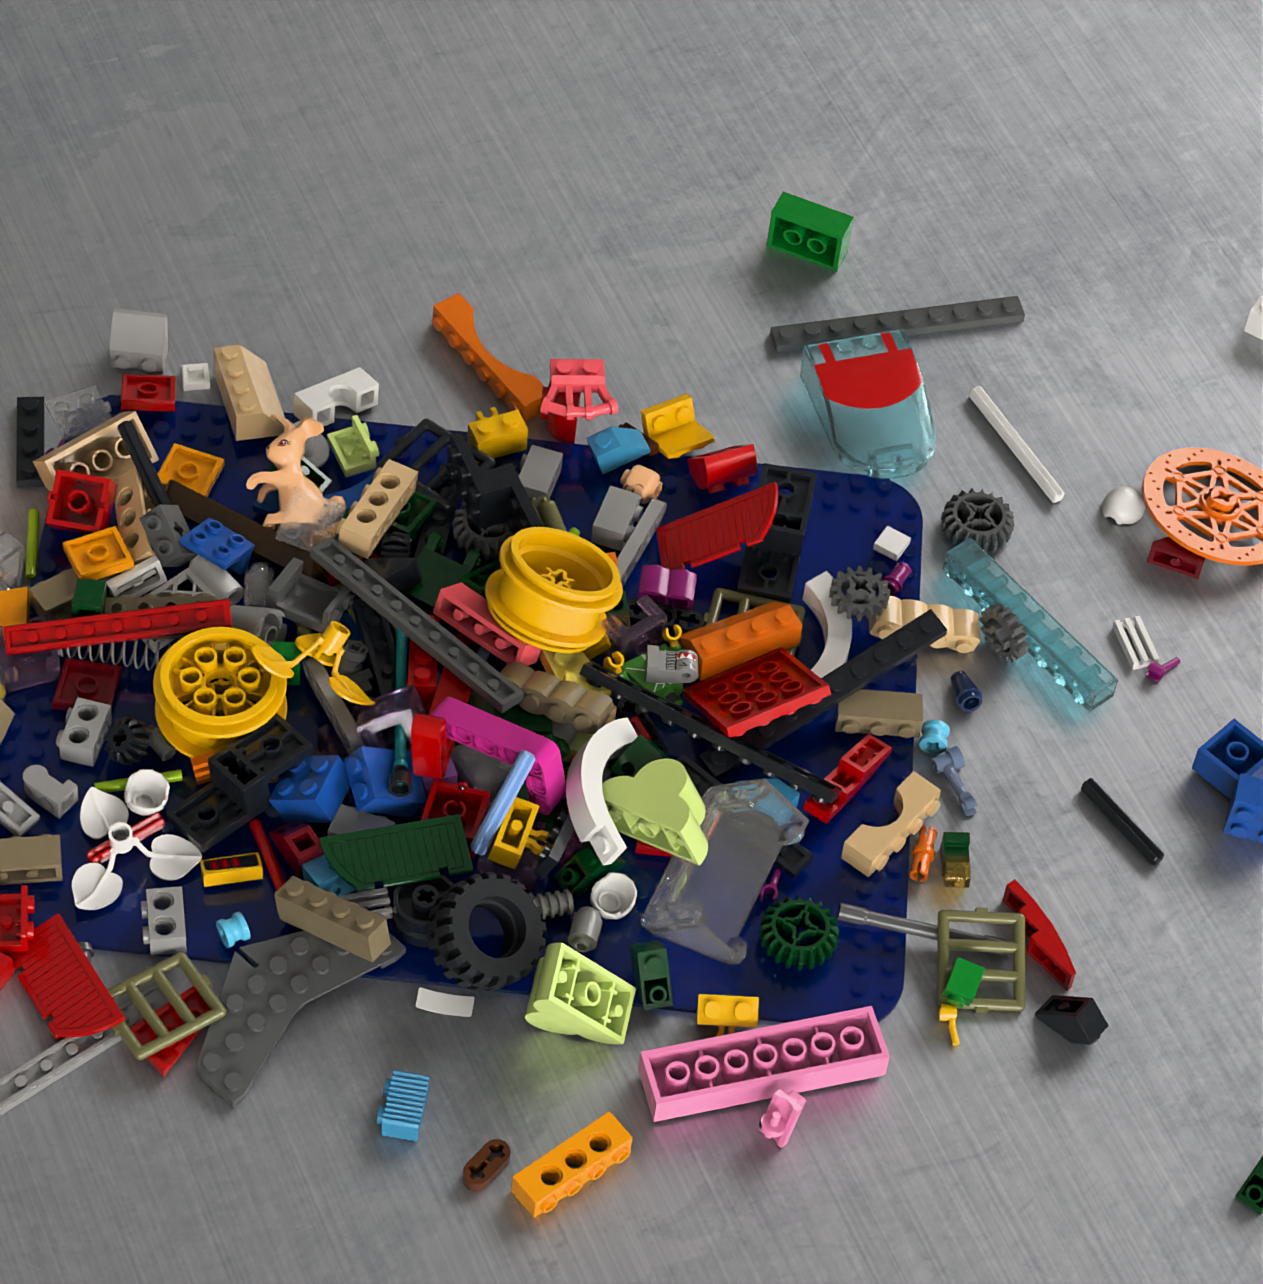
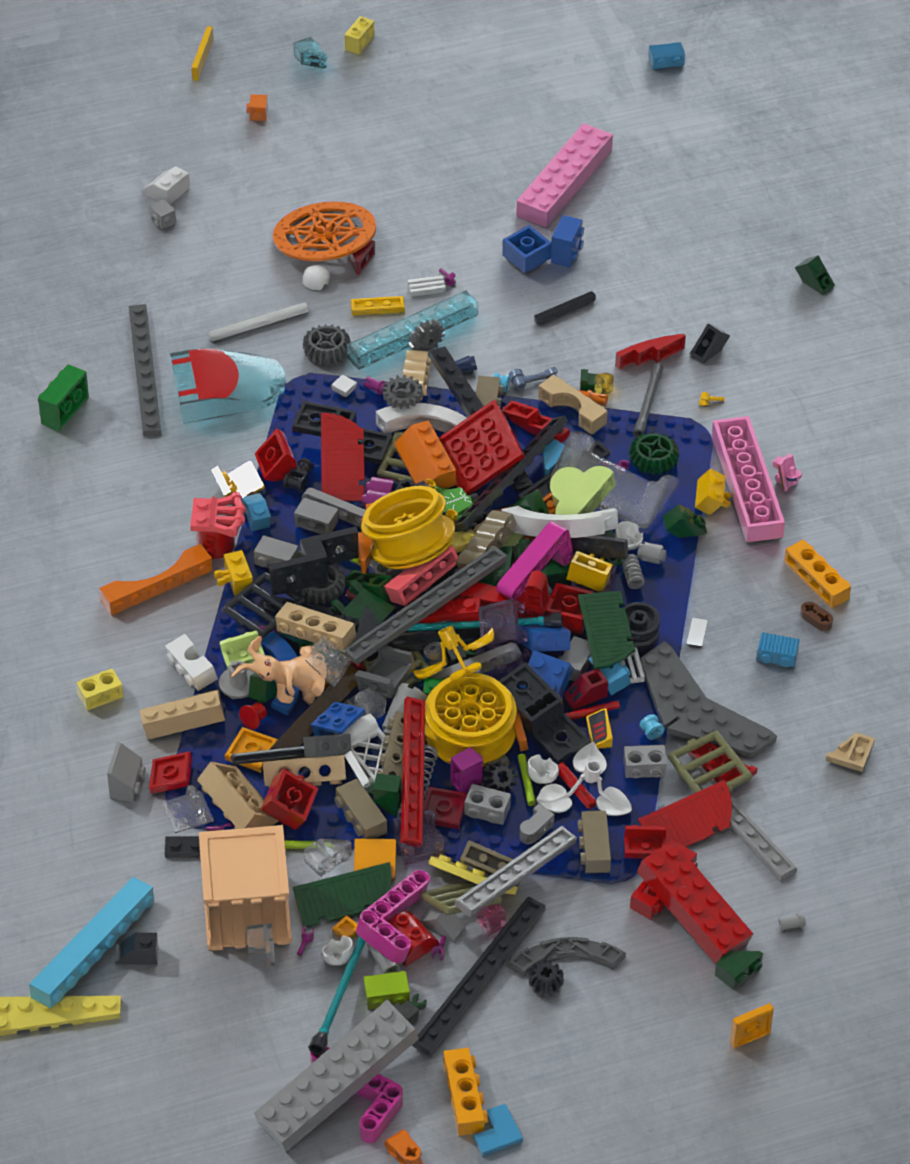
camera: 80 degrees left, 5 degrees down
light orange tile [63,526,135,580] -> none
white tile [181,363,210,391] -> none
dark tan brick [274,876,391,963] -> none
black tyre [427,872,547,992] -> none
light blue axle [470,750,535,855] -> none
yellowish green brick [525,942,636,1044] -> none
light nougat head [620,464,663,504] -> none
light grey leg [645,645,699,684] -> none
olive bar [937,907,1025,1014] -> none
green brick [941,957,985,1007] -> none
none -> light yellow brick [76,668,123,711]
none -> light grey brick [149,199,176,230]
none -> red piece [239,702,267,729]
none -> black connector [283,458,314,493]
none -> yellow tile [351,296,405,316]
none -> magenta brick [451,747,483,793]
none -> tan wing [826,733,875,772]

